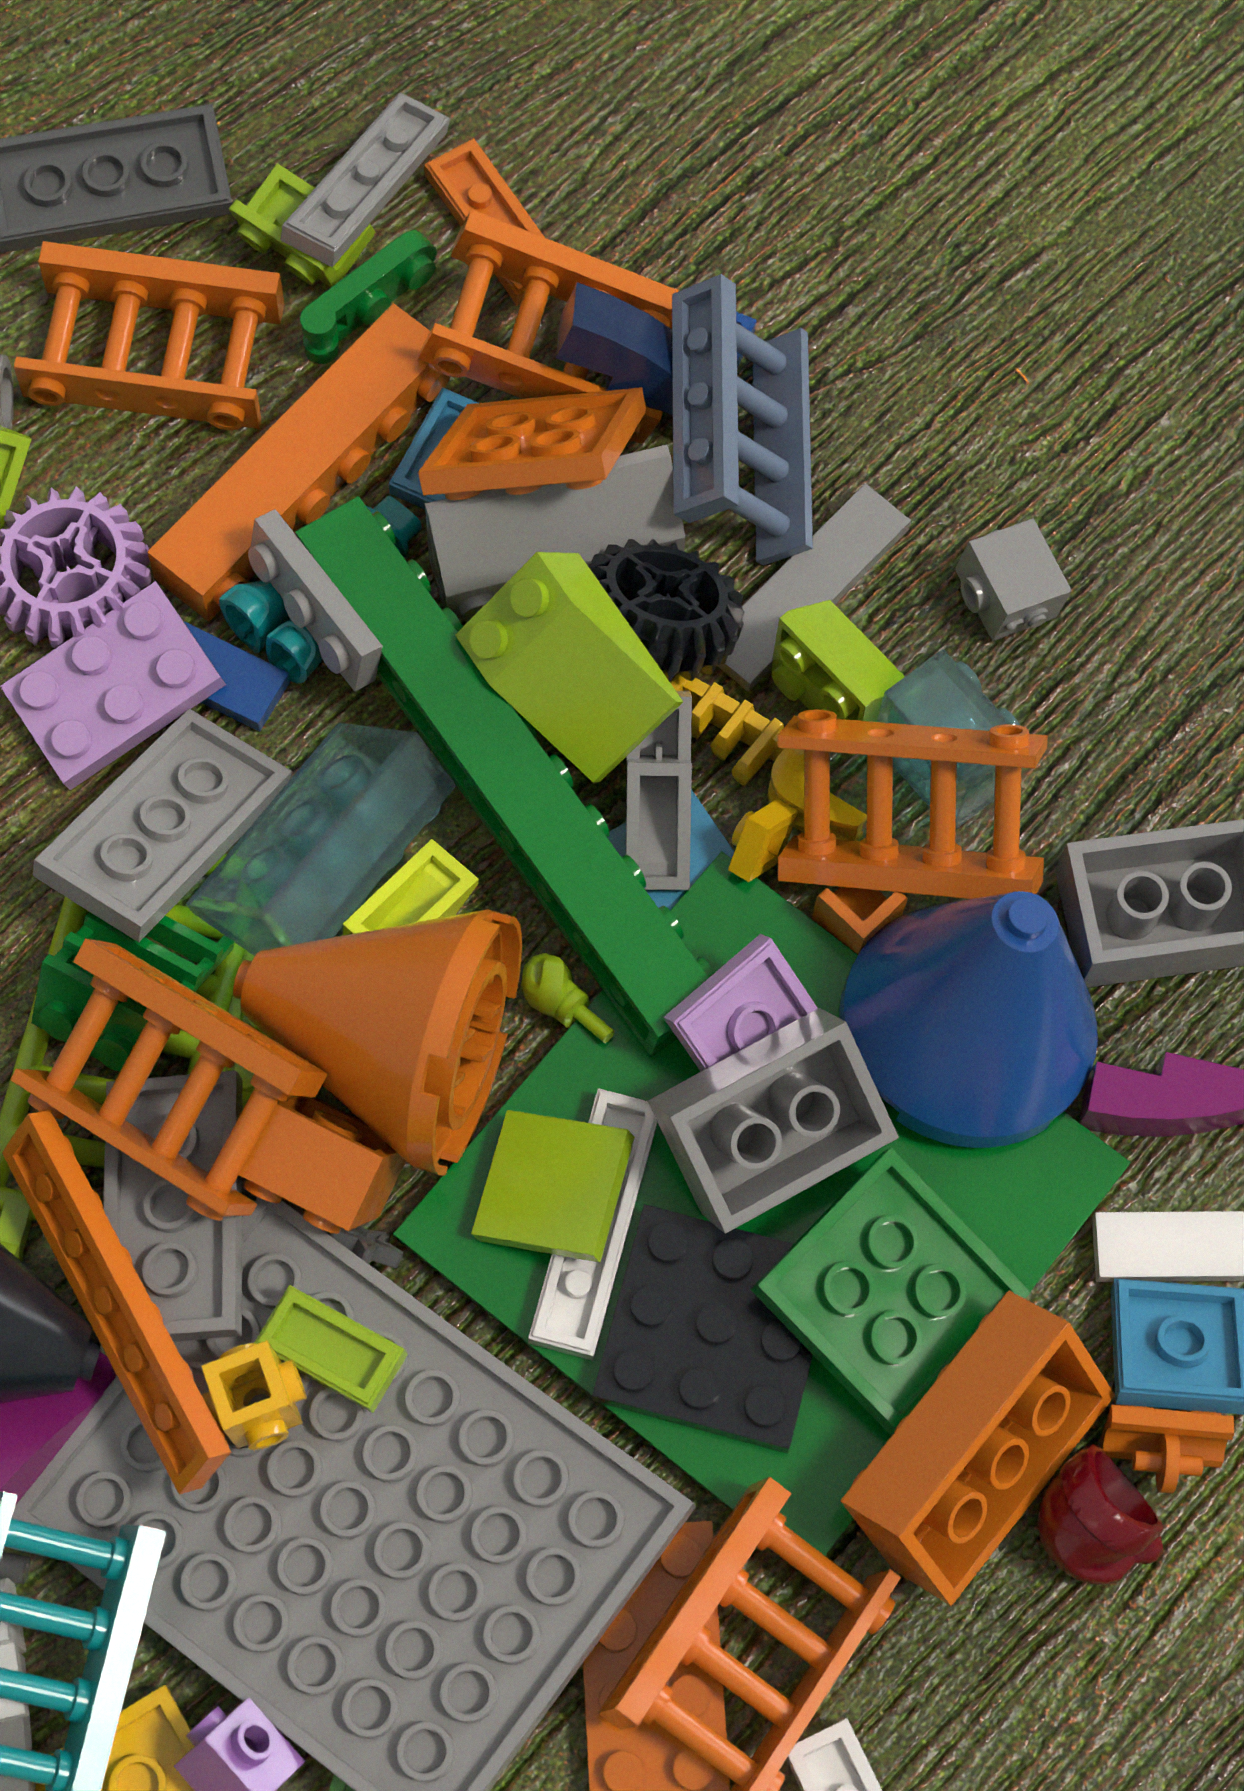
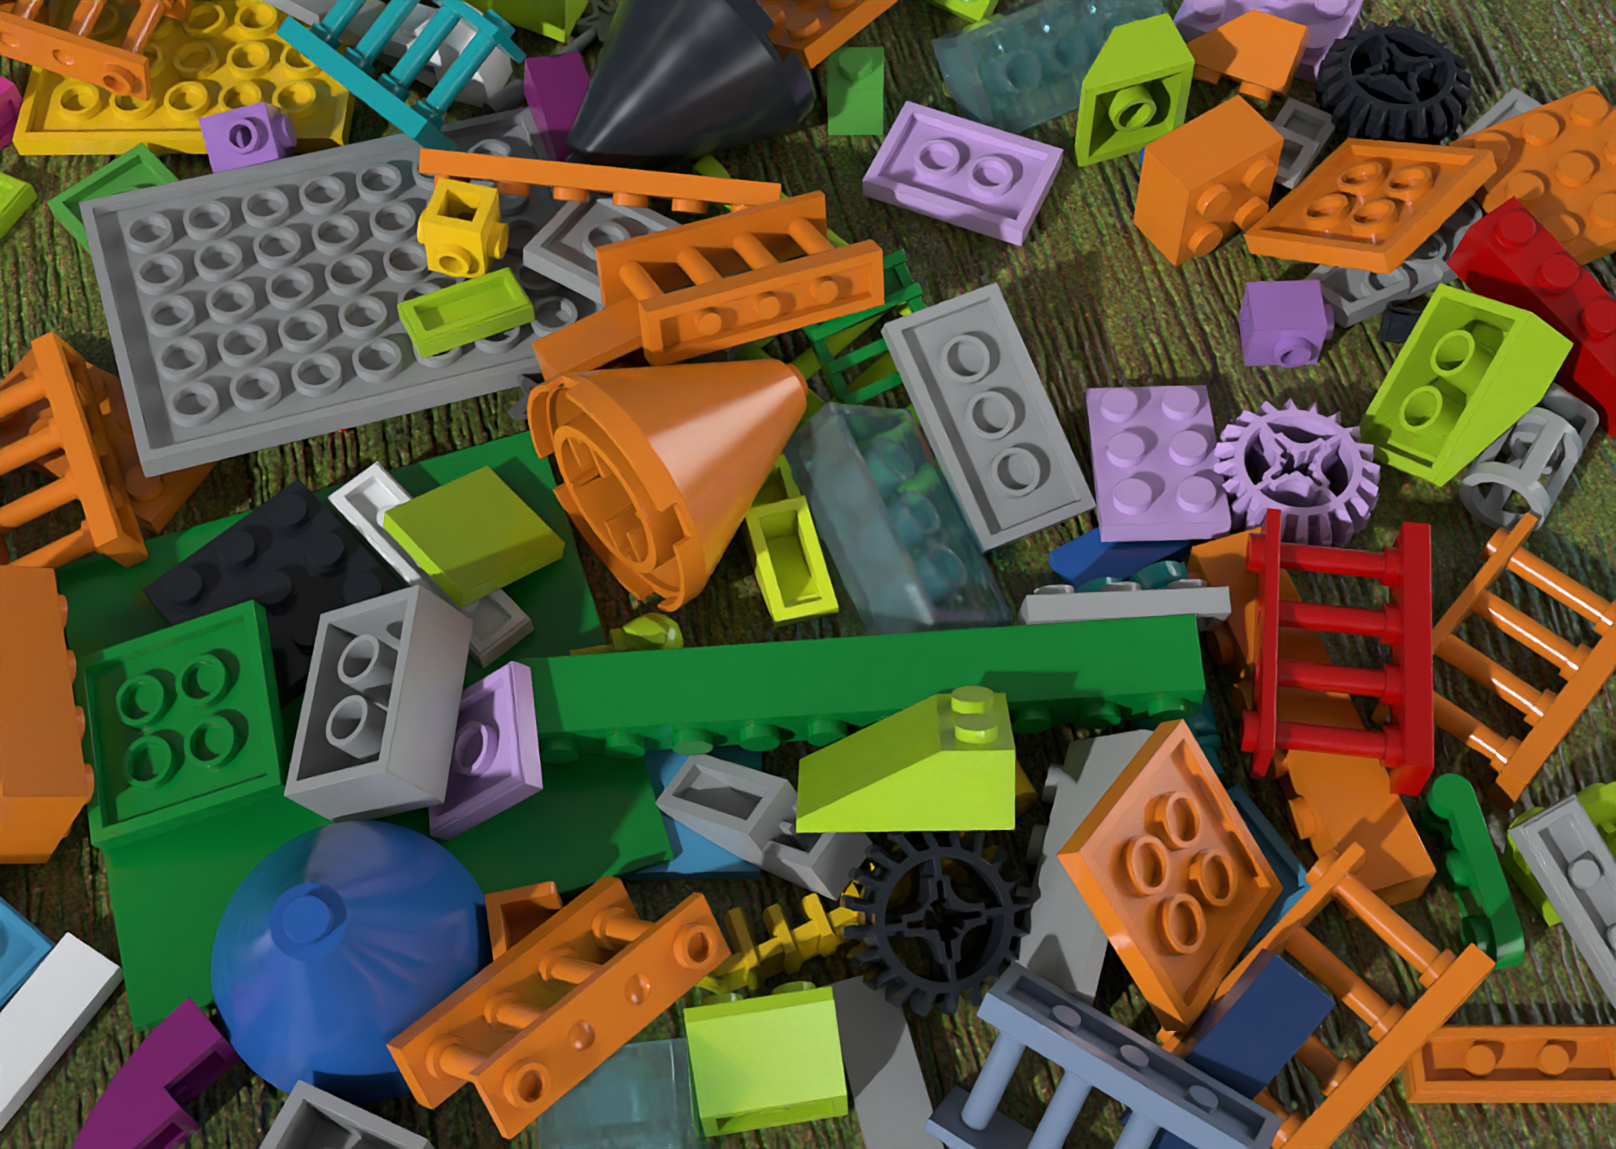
camera: 130 degrees right, 10 degrees down
yellow plate [728,798,799,882] -> none
none -> red fence [1239,508,1434,796]

